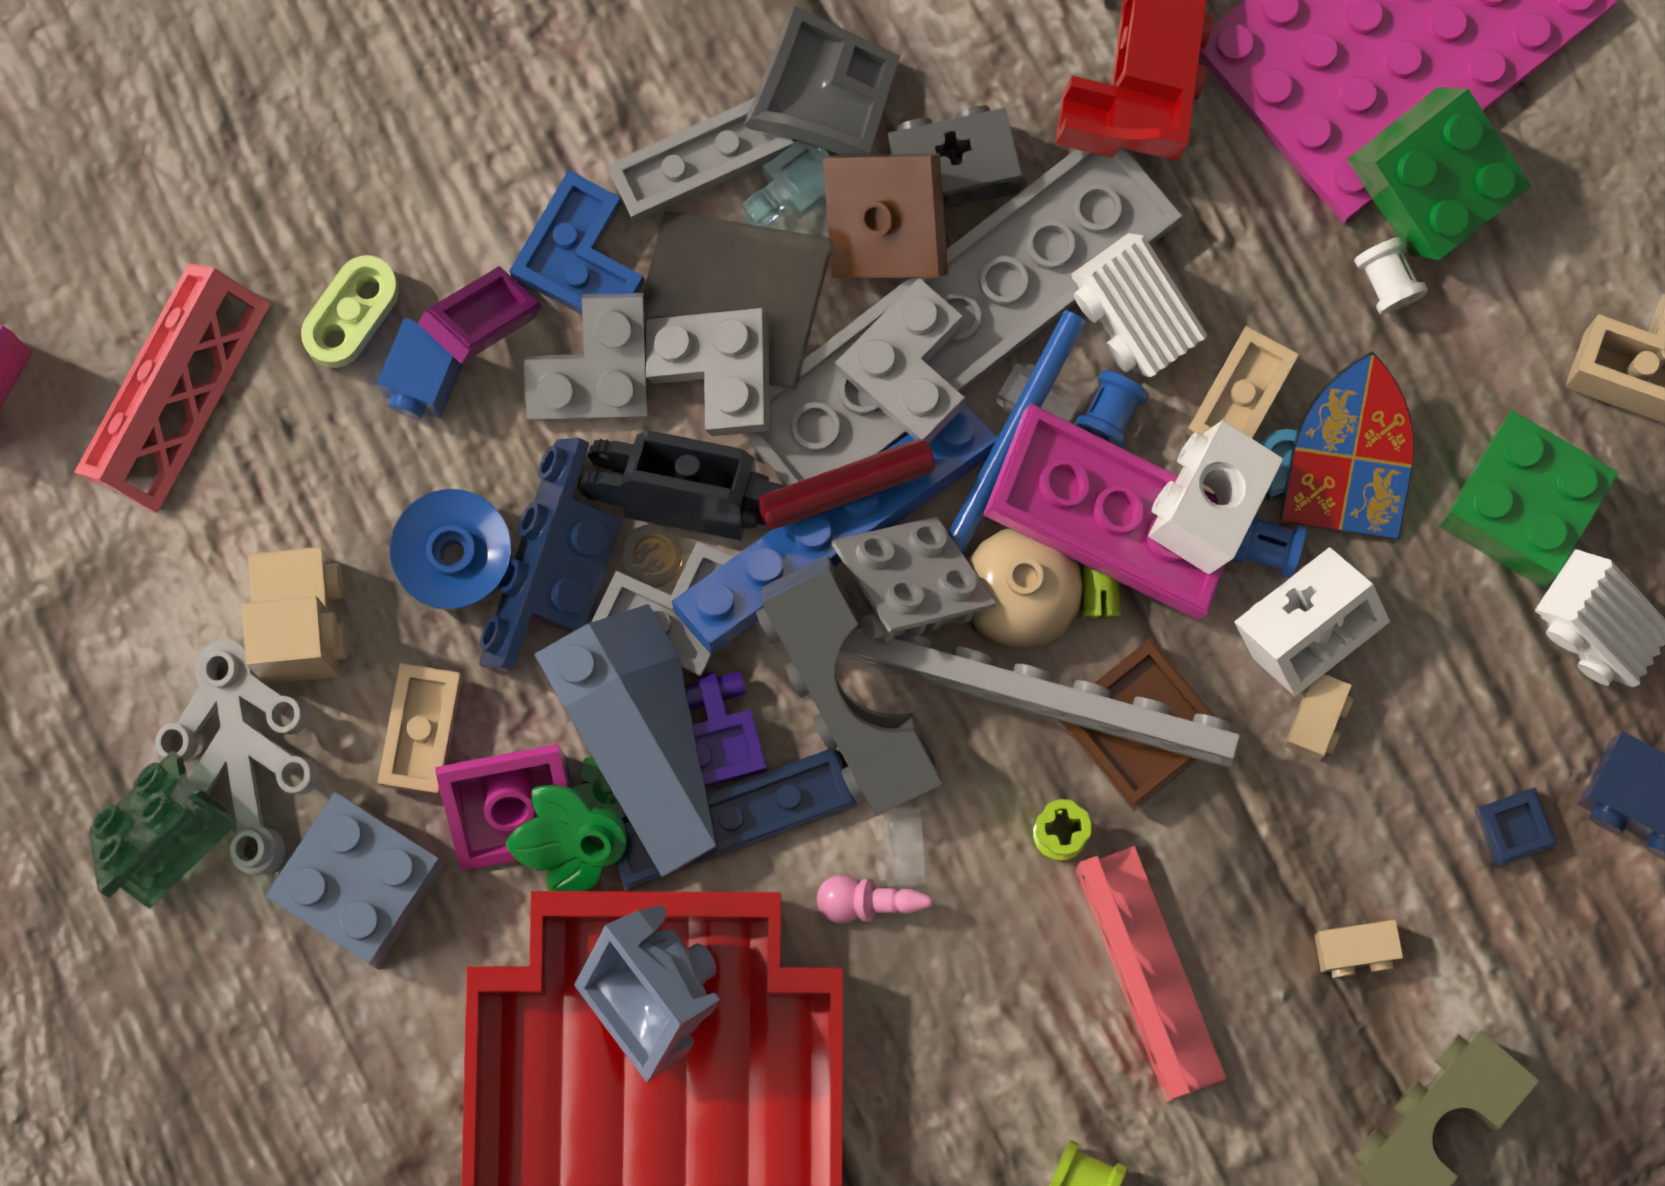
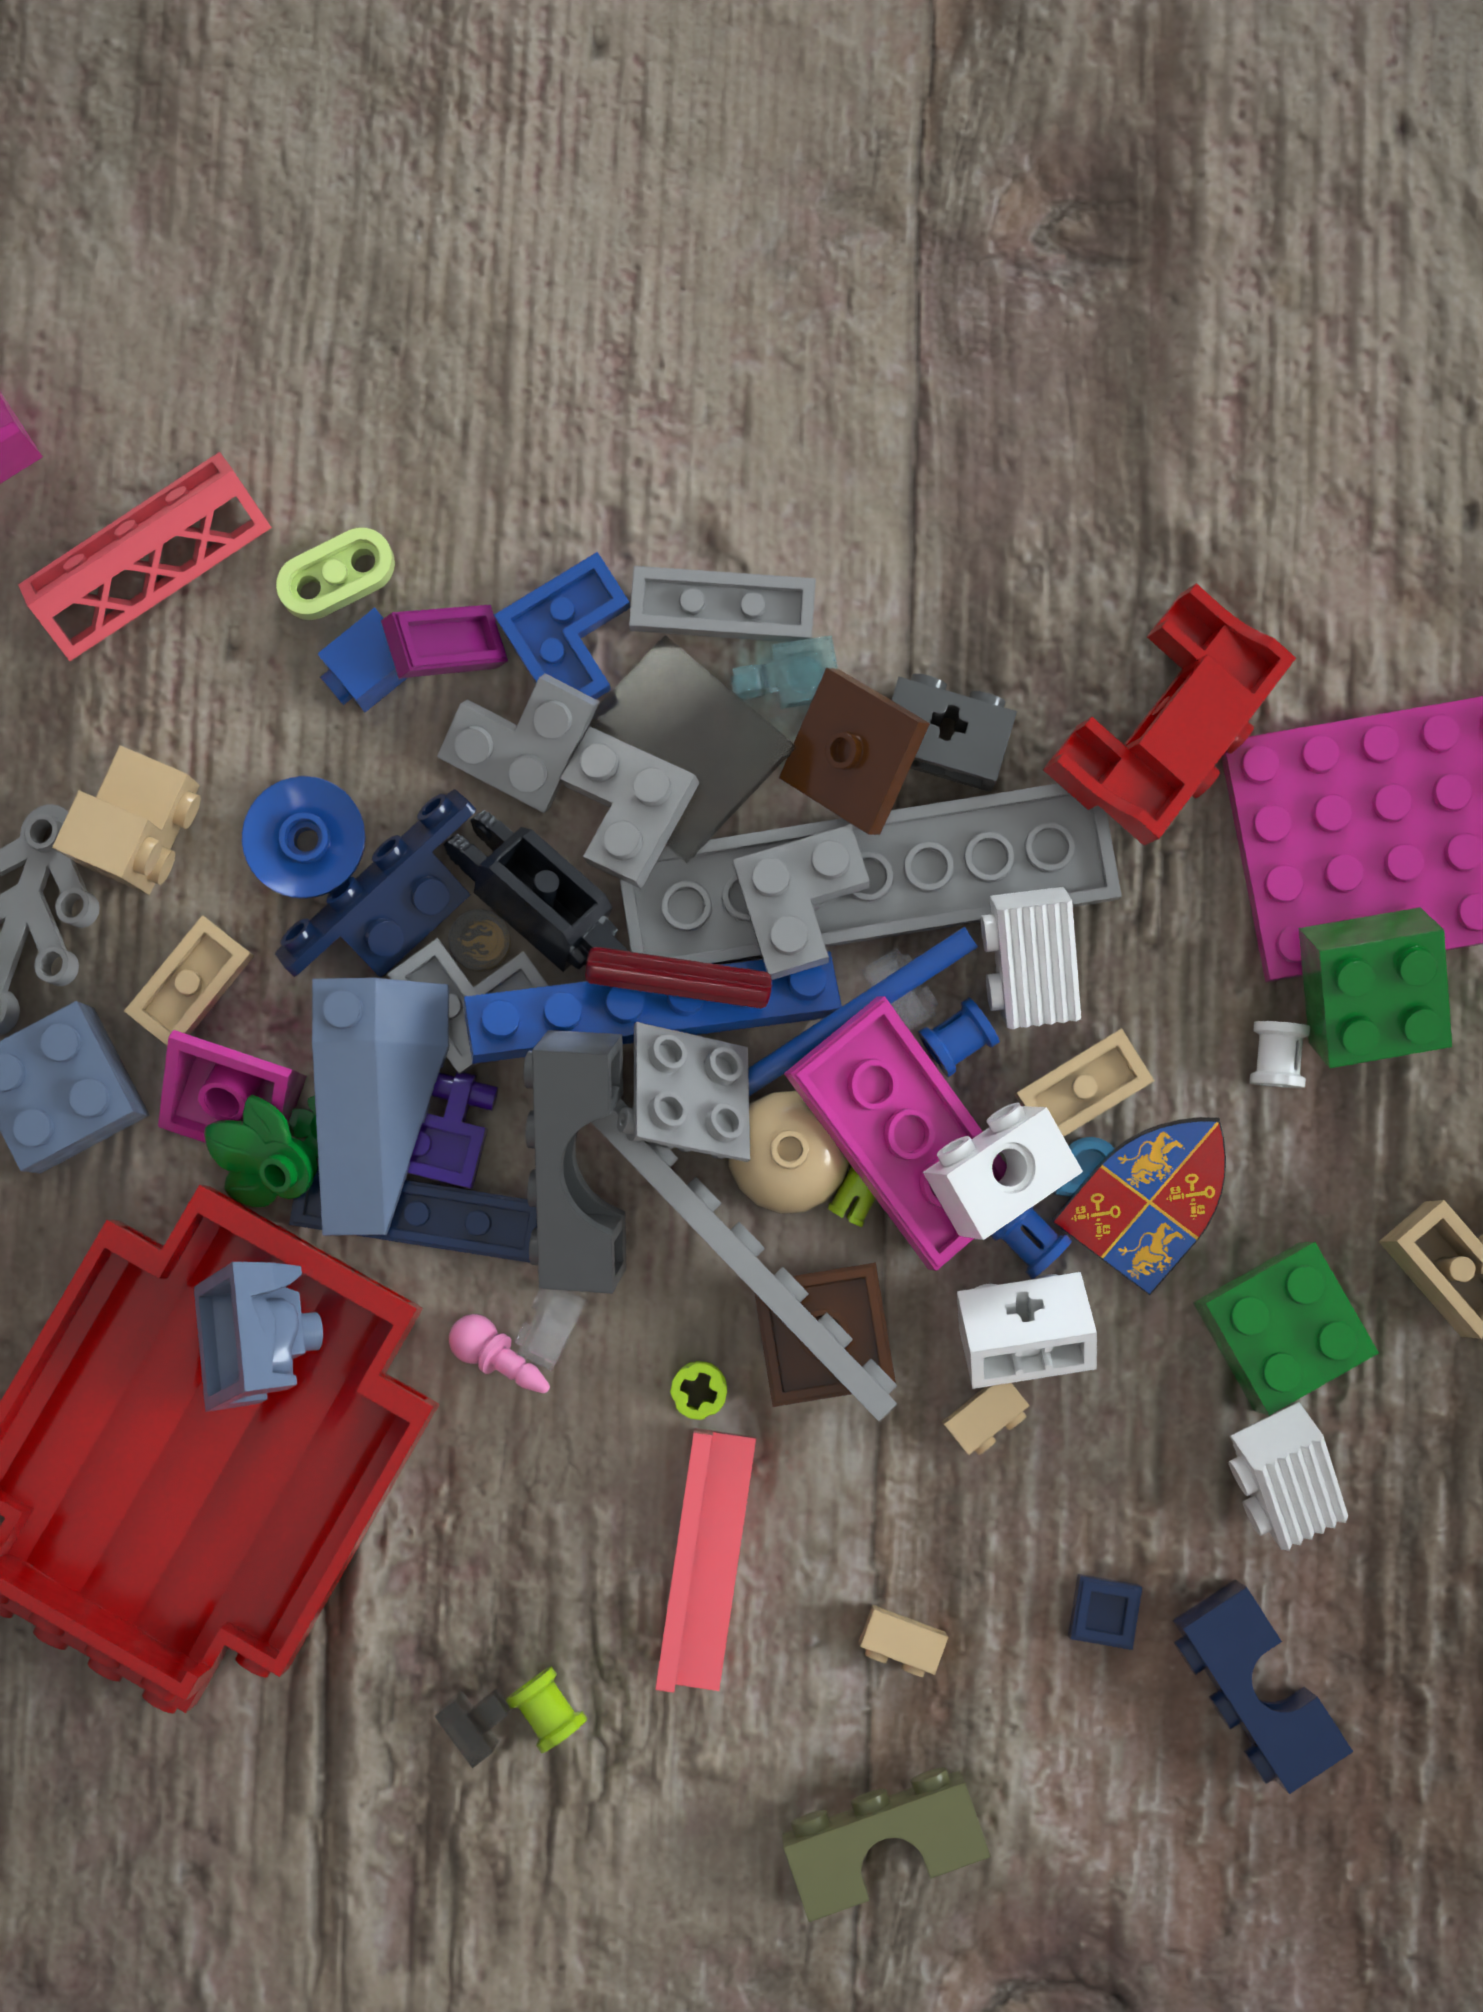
camera: 25 degrees right, 5 degrees up
dark grey plate [744,6,900,155] -> none

